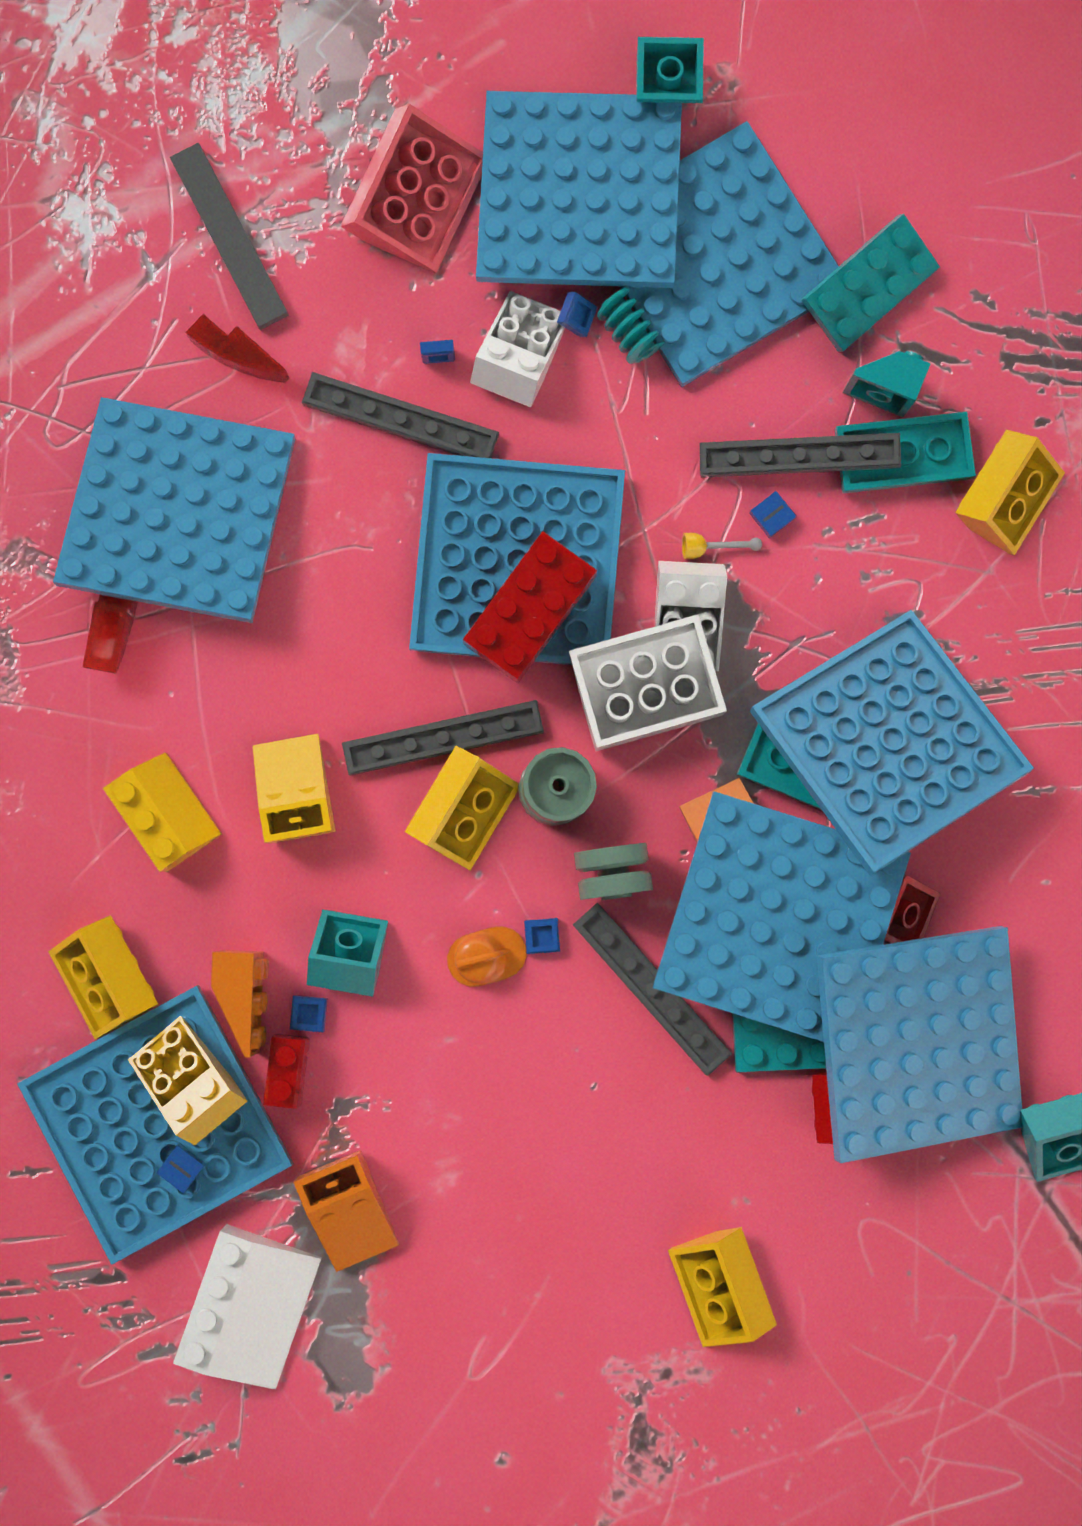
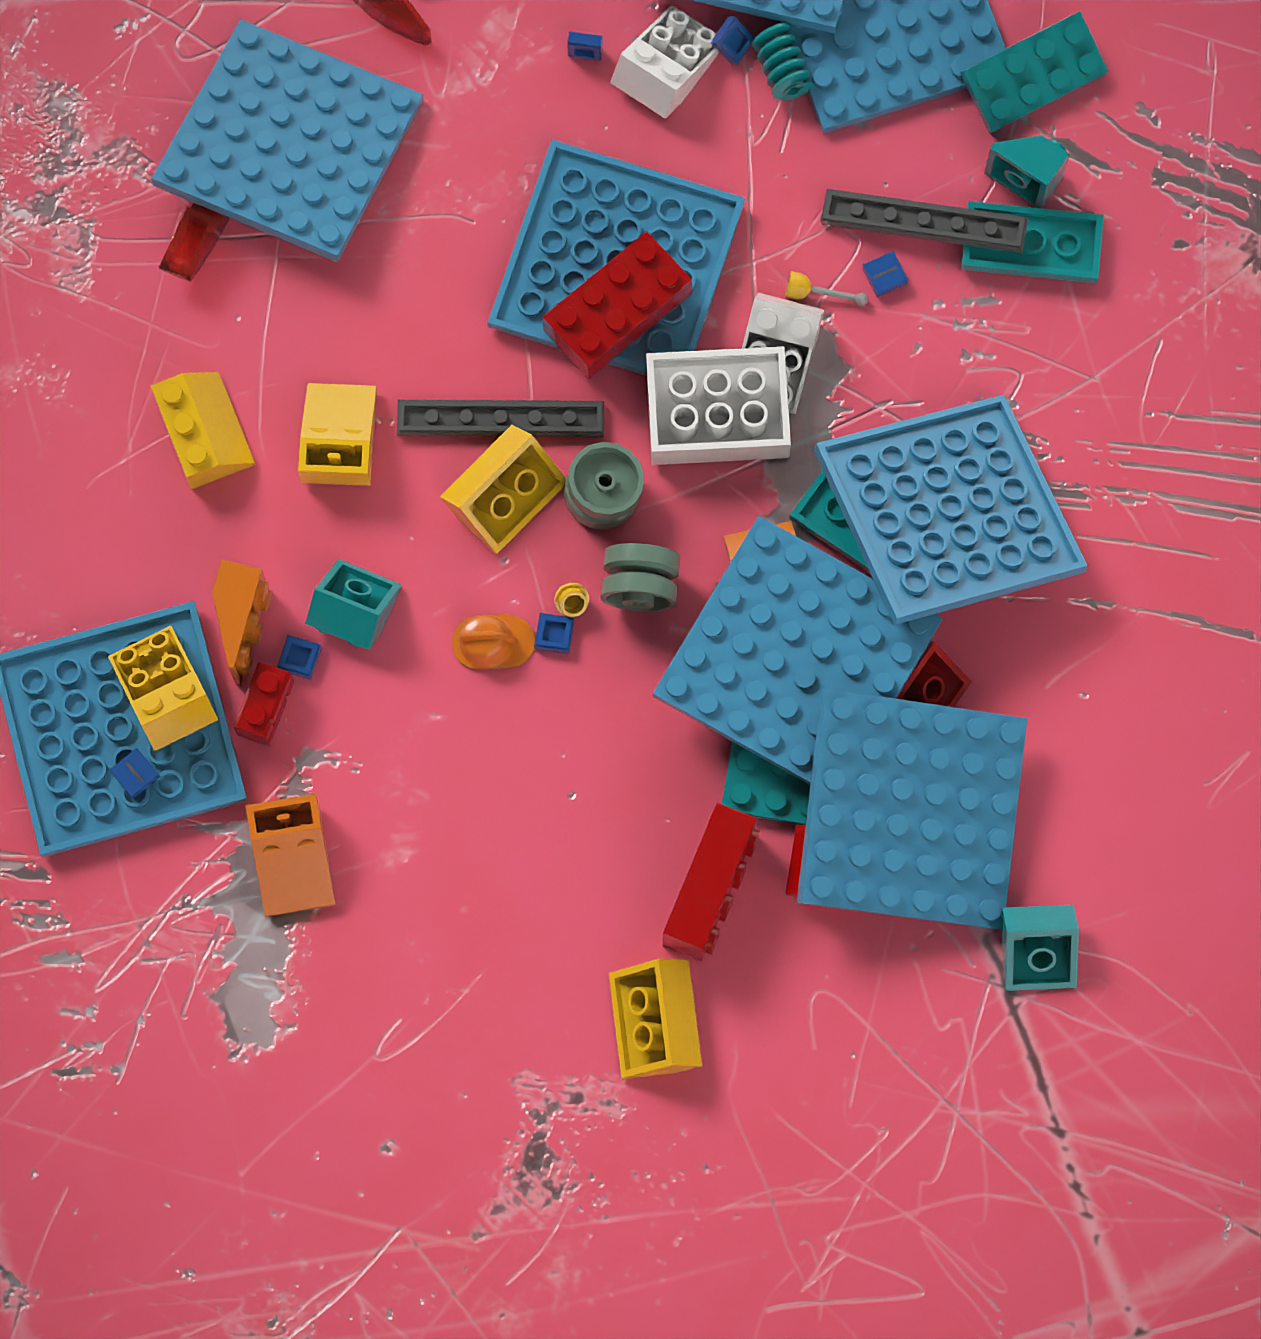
camera: 15 degrees right, 10 degrees down
yellow slope [48,915,158,1040] -> none
white slope [173,1224,322,1389] -> none
dark grey tile [302,372,499,458] -> none
dark grey tile [573,903,732,1076] -> none
yellow slope [955,430,1065,555] -> none
none -> yellow plate [554,582,589,617]
none -> red brick [662,802,760,962]

